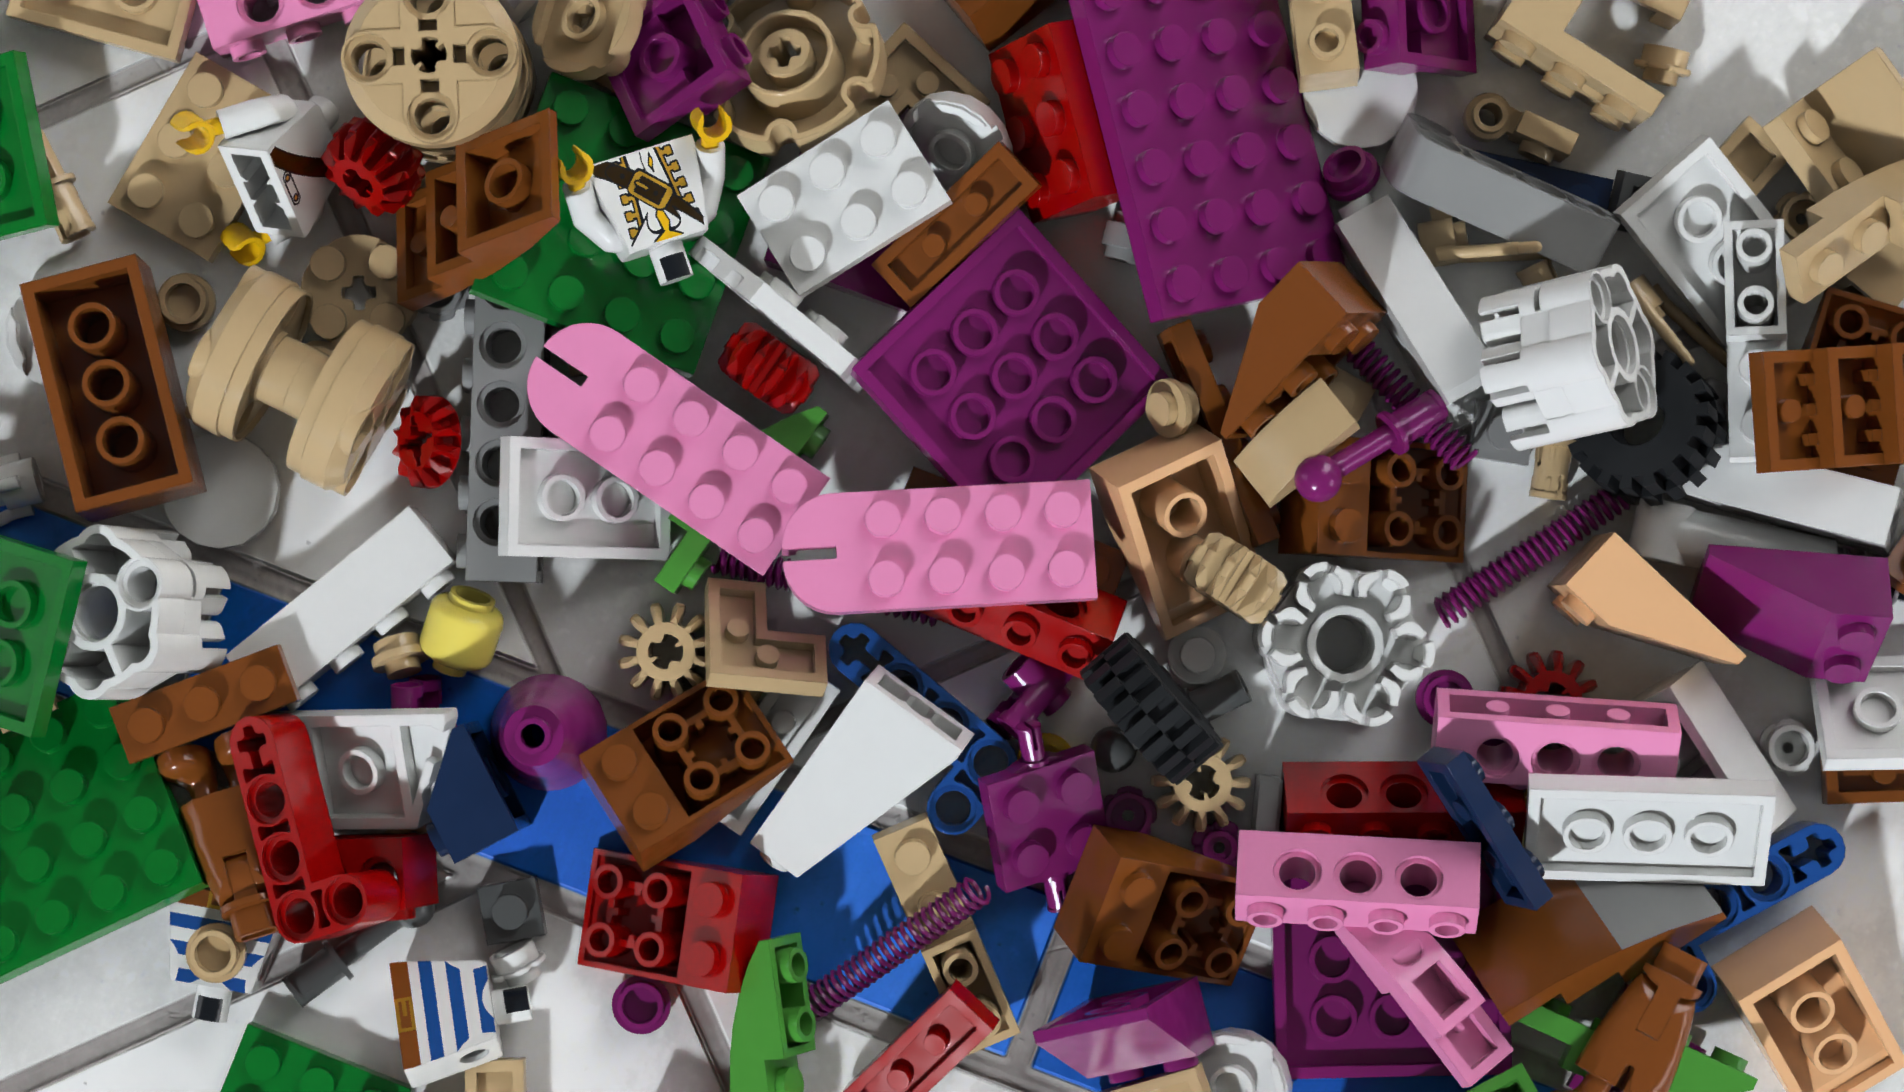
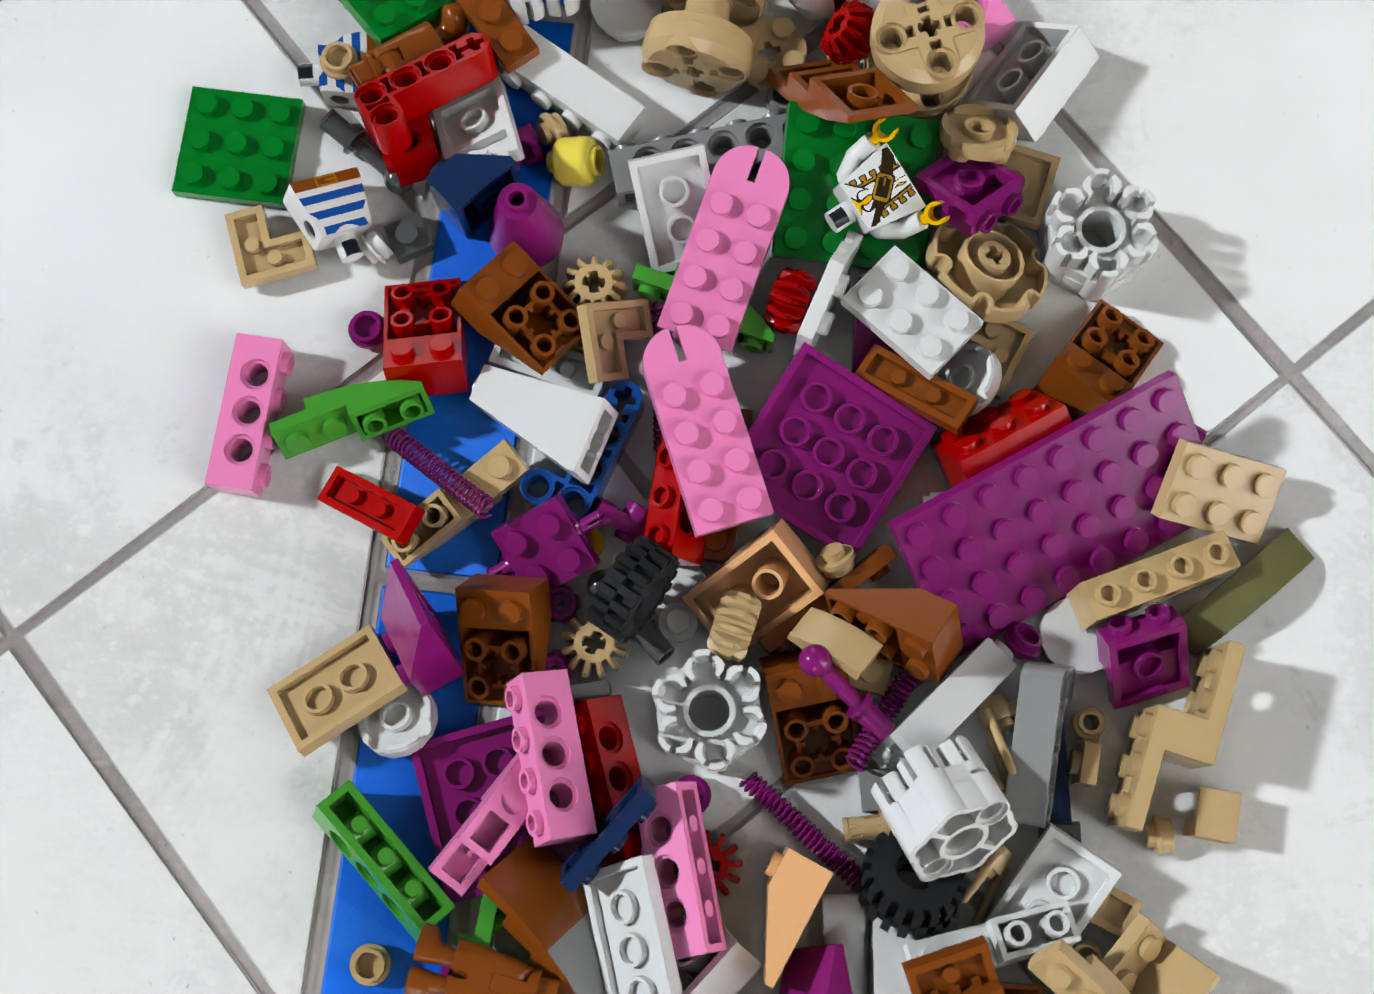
camera: 80 degrees right, 10 degrees down
red gear [392,395,462,489] -> none

